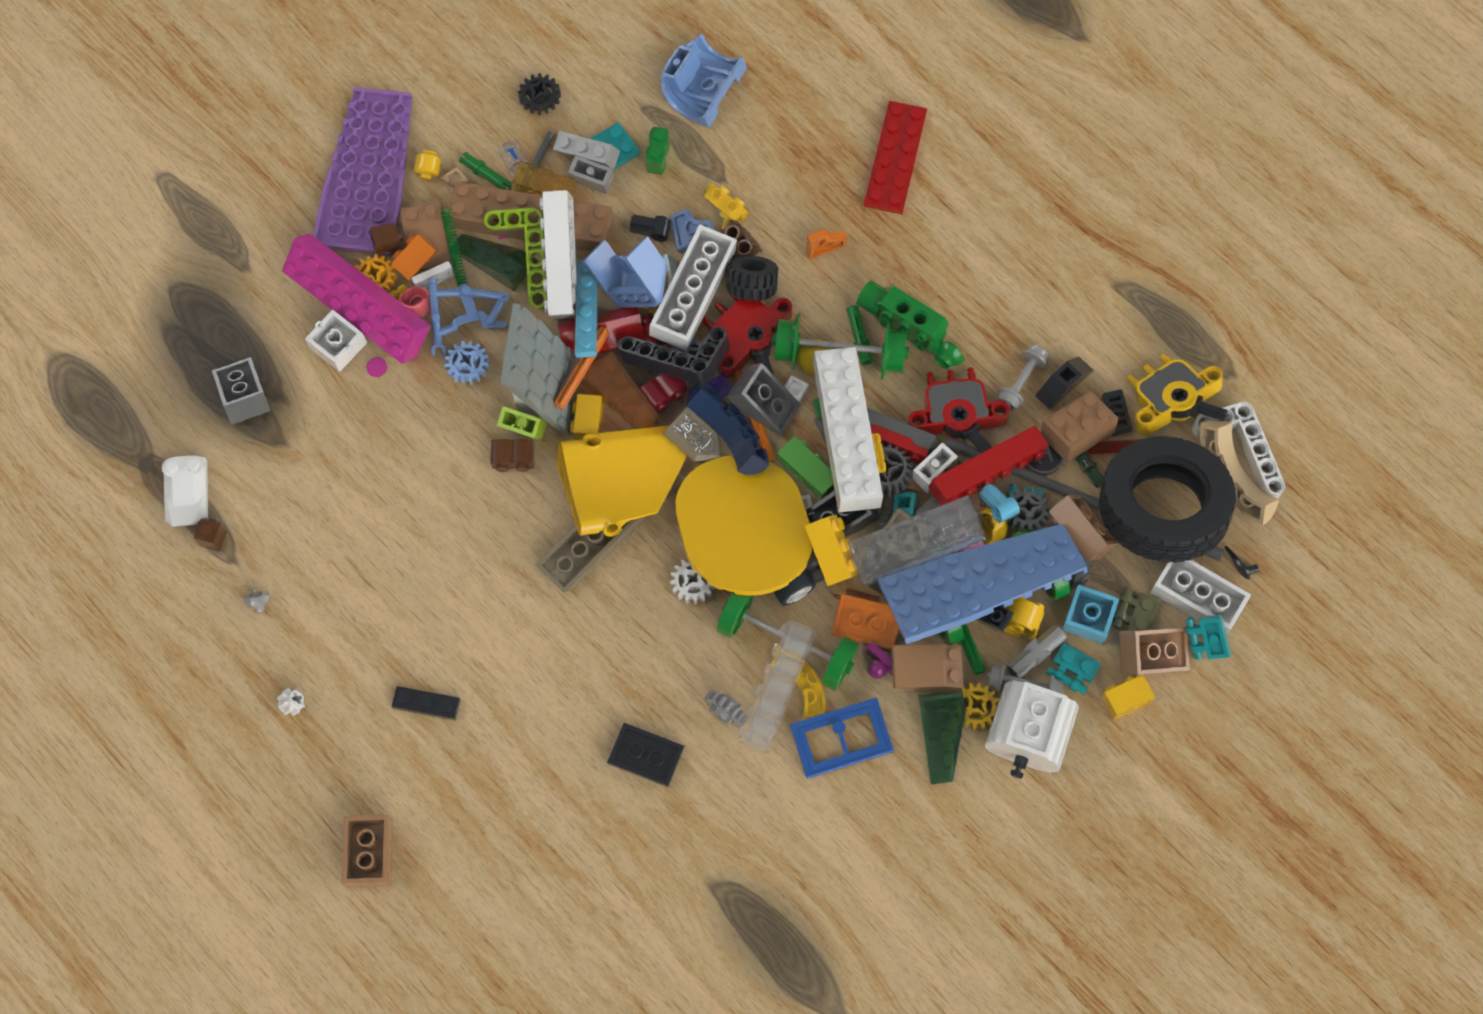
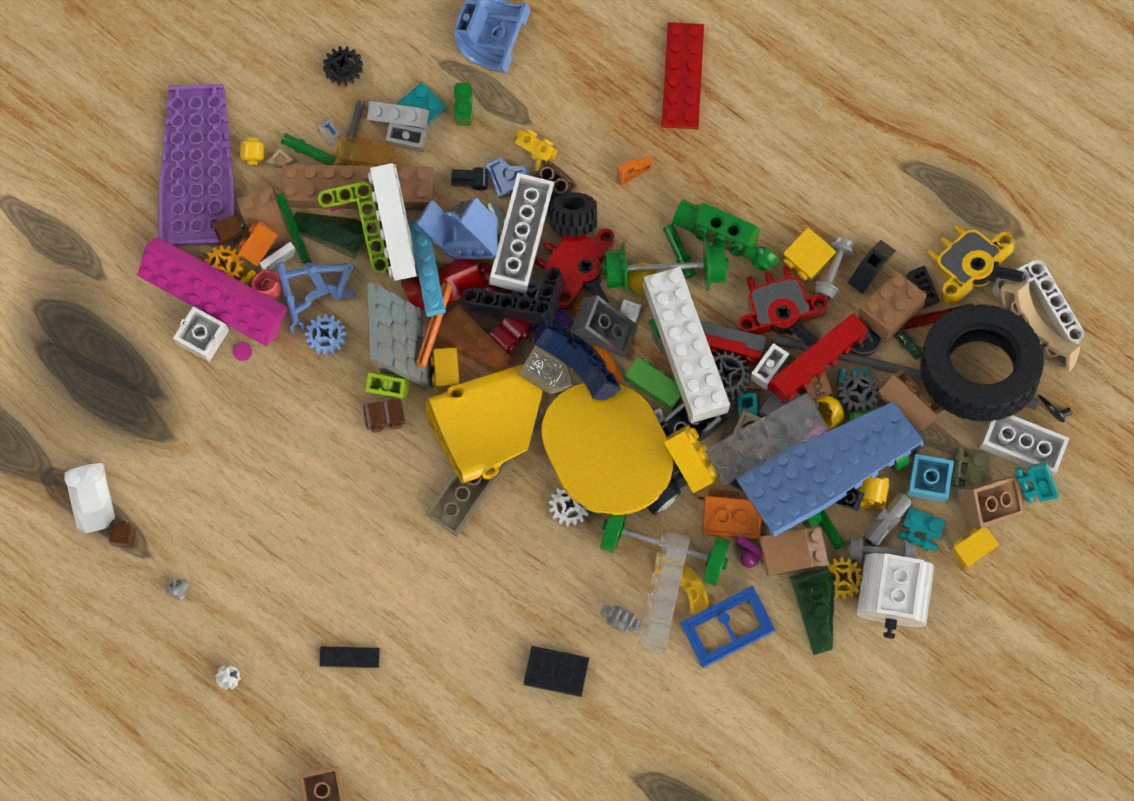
camera: 10 degrees left, 5 degrees up
dark grey slope [212,357,271,425] -> none
yellow axle [872,433,886,473] -> none
medium azure piece [980,484,1020,523] -> none
none -> yellow piece [781,227,837,284]

